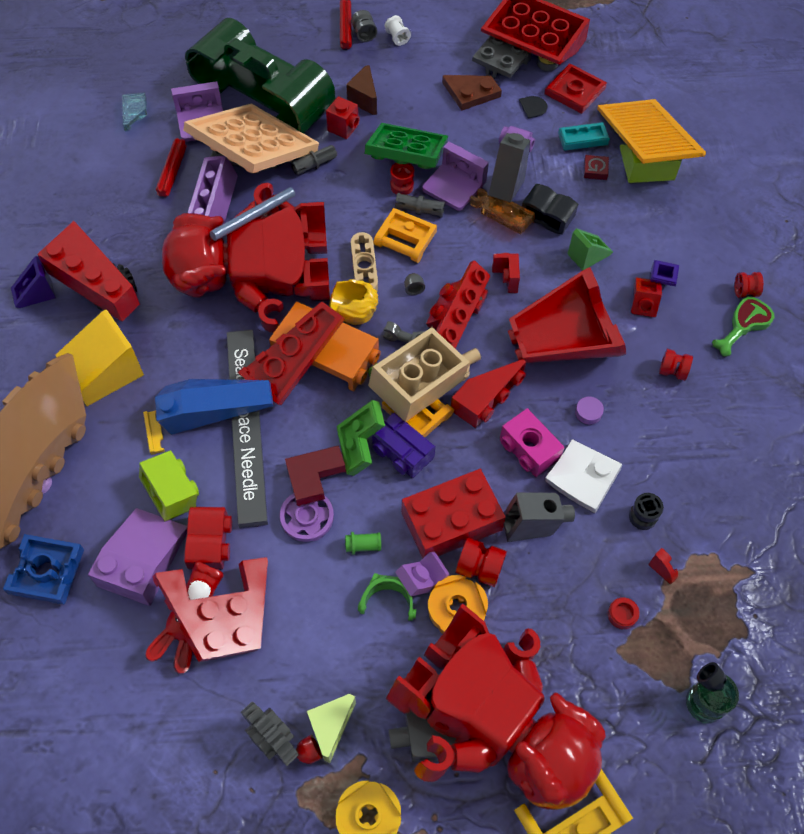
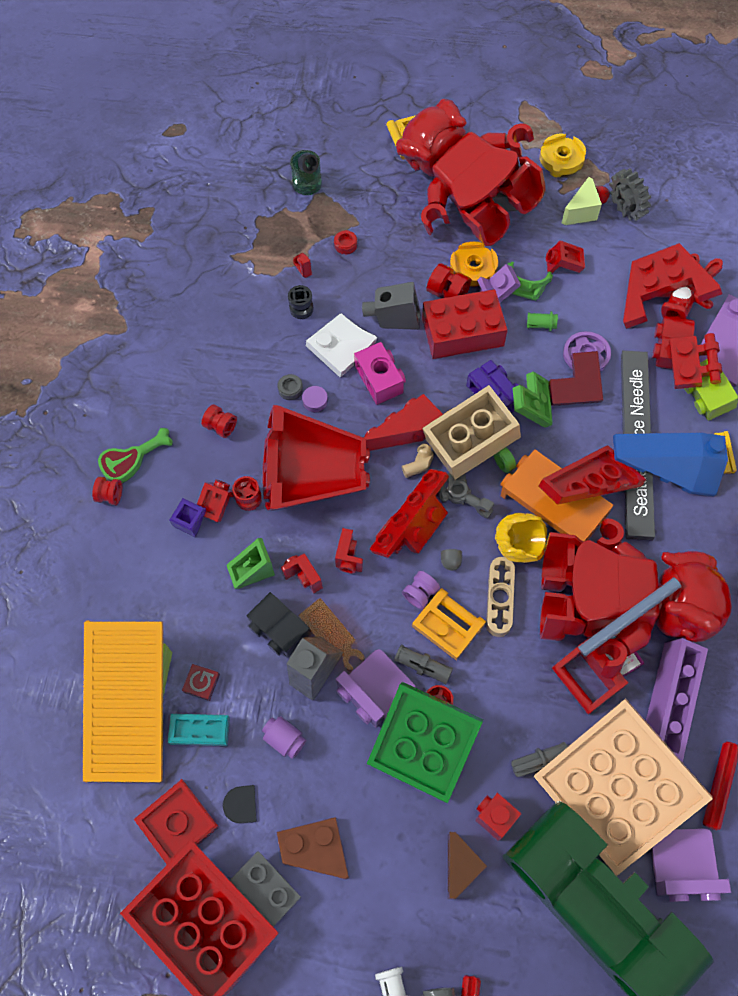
camera: 165 degrees left, 5 degrees up
none -> red wheel [232,476,262,511]
none -> dark grey tile [277,374,303,400]
none -> red bracket [281,553,323,594]
none -> medium lavender wheel [402,571,440,610]
none -> red bracket [546,240,585,273]
none -> red plate [669,333,723,389]

